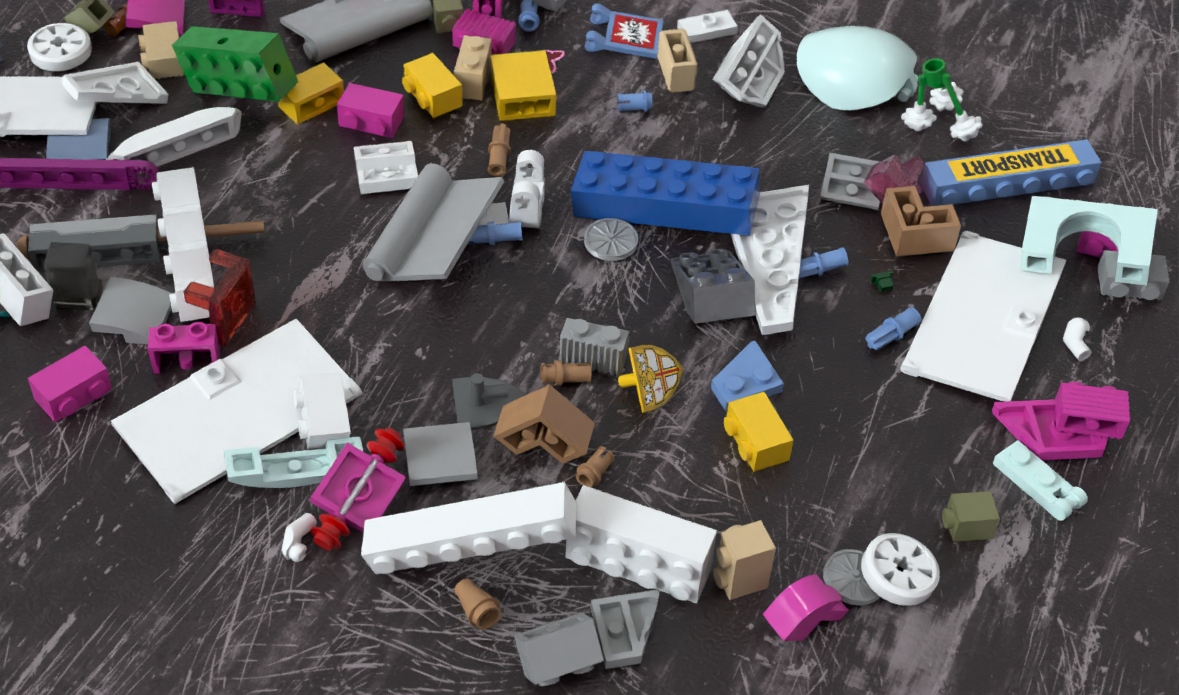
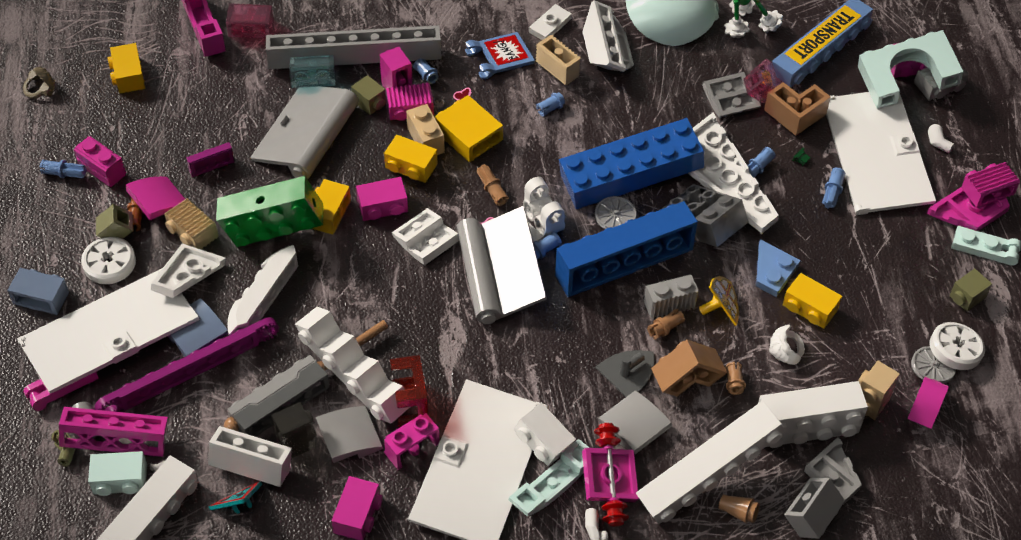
camera: 30 degrees left, 5 degrees up
none -> blue brick [555,201,698,297]
none -> white piece [769,325,805,365]

